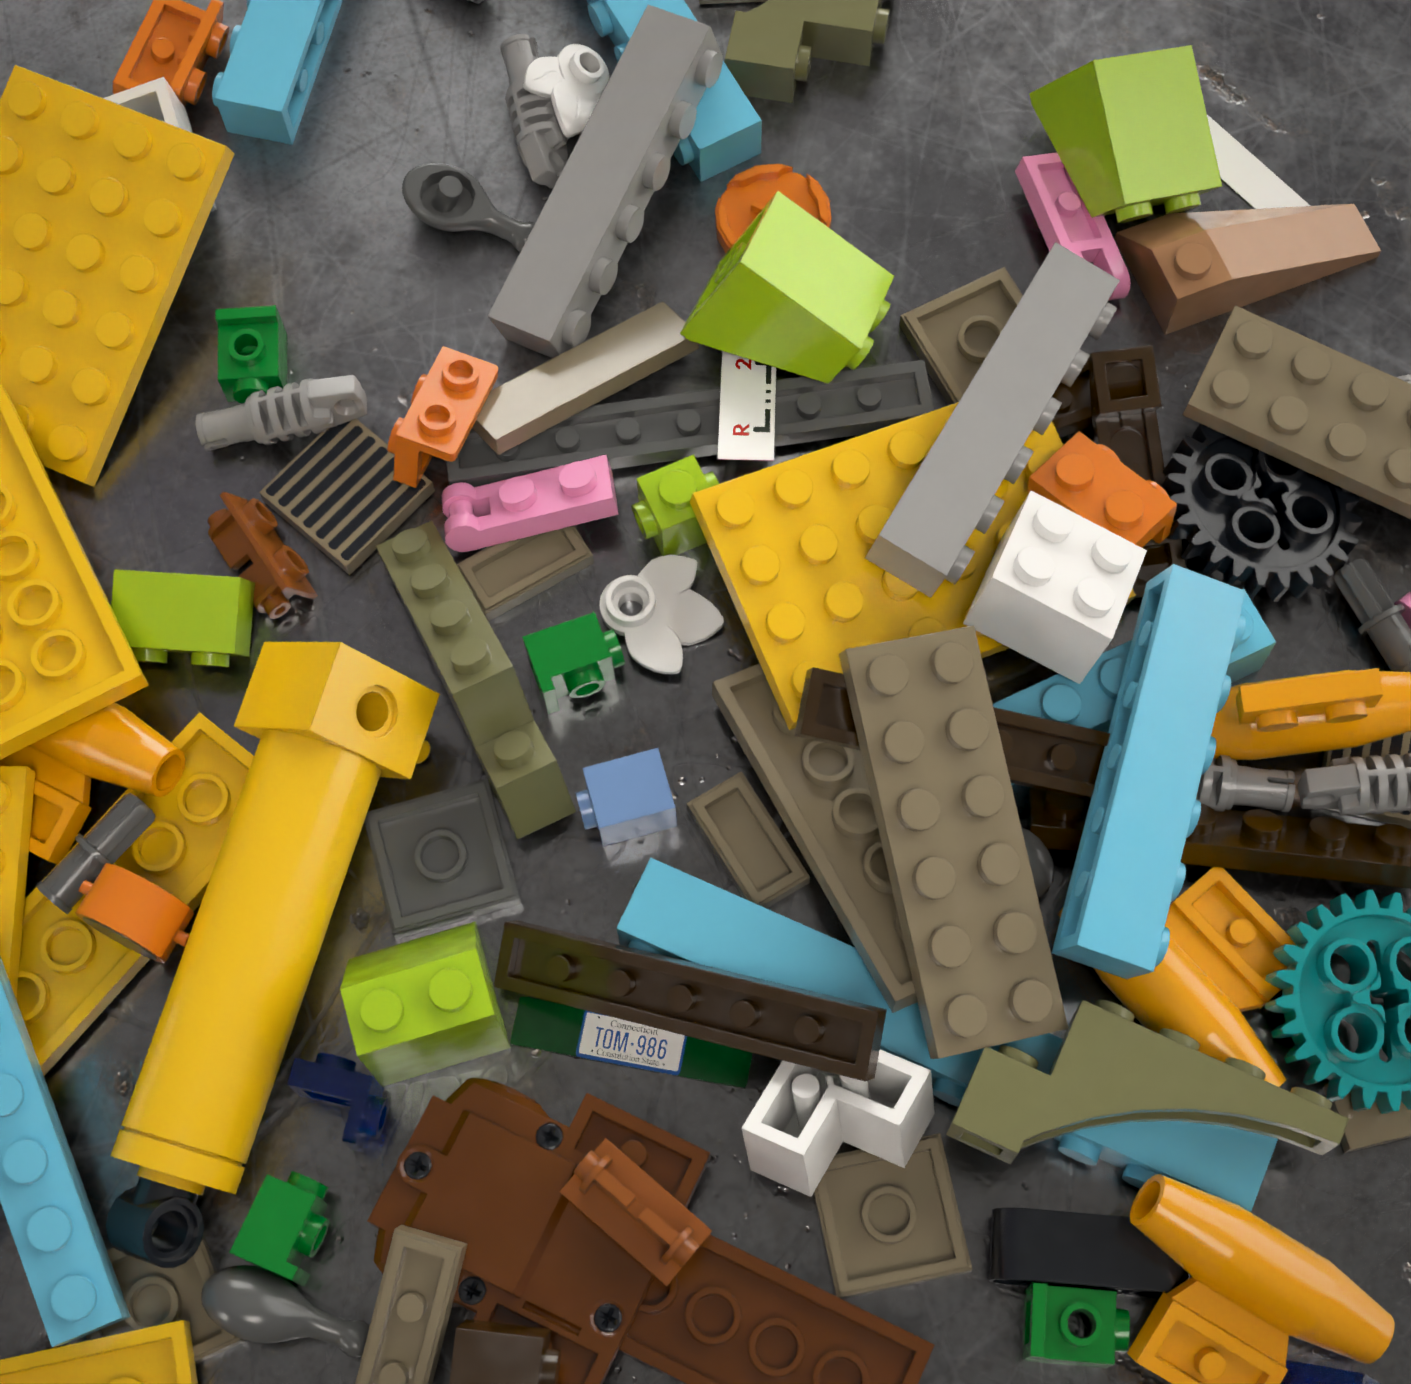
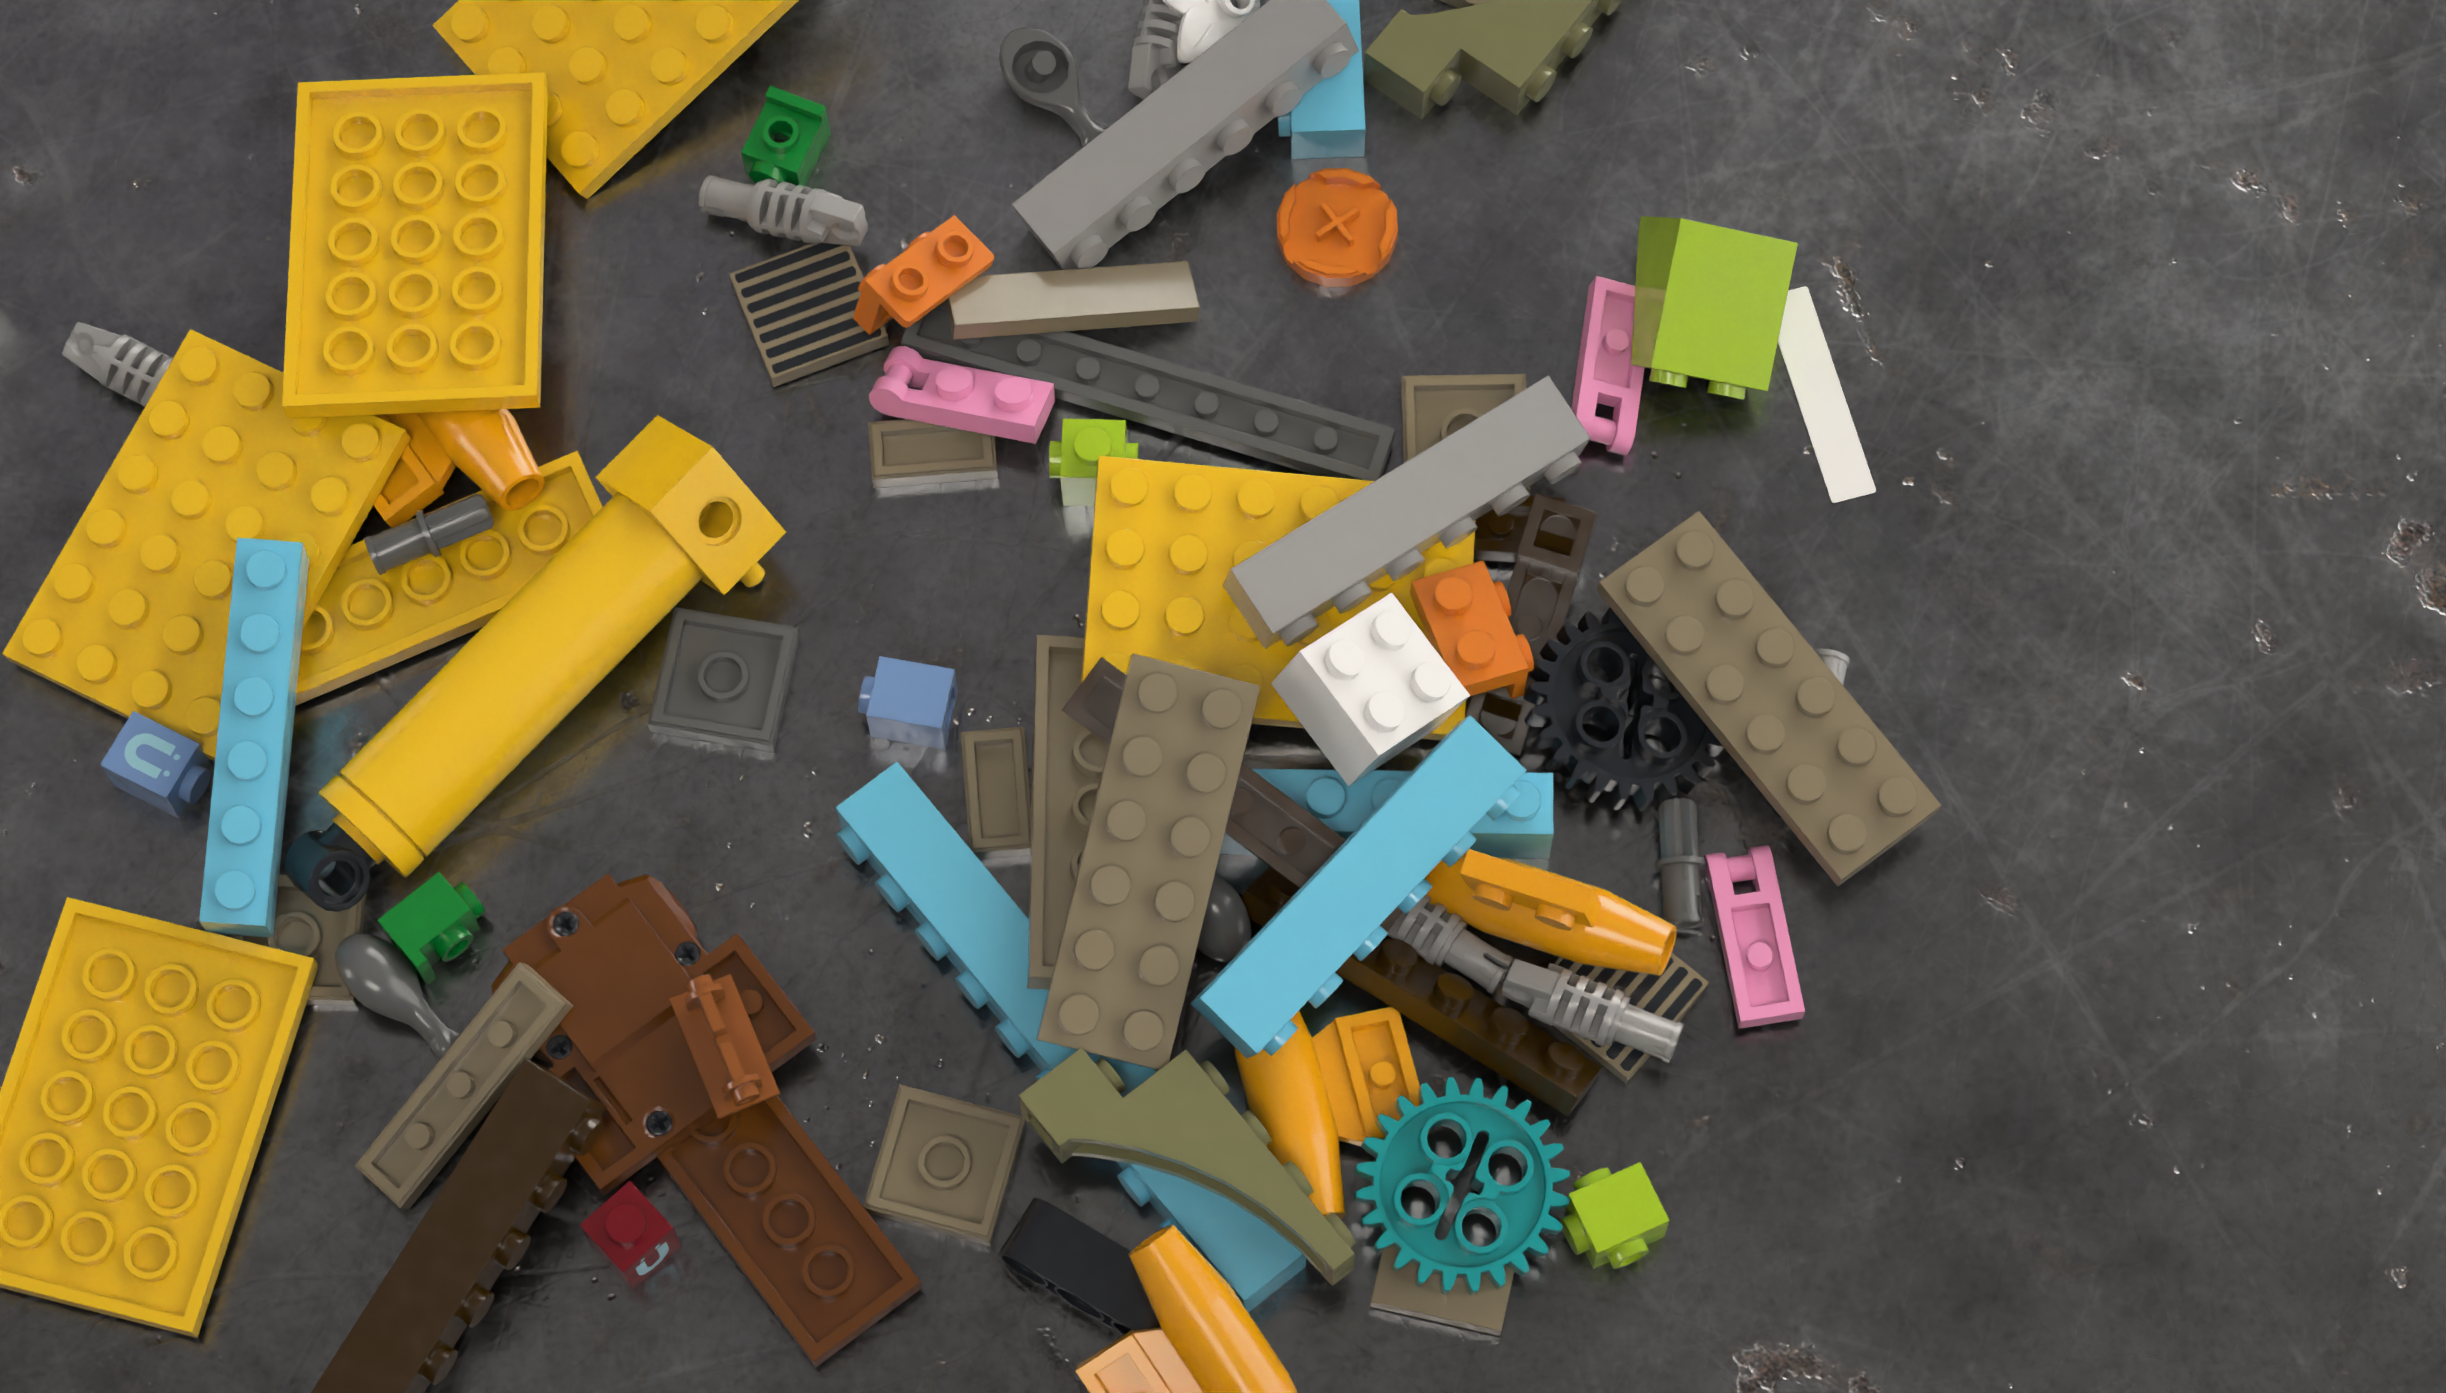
camera: 25 degrees right, 0 degrees up
orange piece [75,863,194,964] -> none
lime brick [111,569,255,667] -> none
dark orange hinge [207,491,318,619] -> none
clear blue bracket [287,1053,389,1153] -> none
lime slope [340,921,511,1087] -> none
olive arch [376,521,576,839] -> none
dark brown plate [493,920,887,1082] -> none
sticker [510,996,752,1088] -> none
green brick [522,612,625,714] -> none
white plate [599,555,724,674] -> none
lime slope [680,191,894,384] -> none
white sticker [718,351,776,461] -> none
white brick [742,1049,935,1197] -> none
green brick [1022,1283,1130,1368] -> none
medium nougat wedge [1114,204,1381,335] -> none

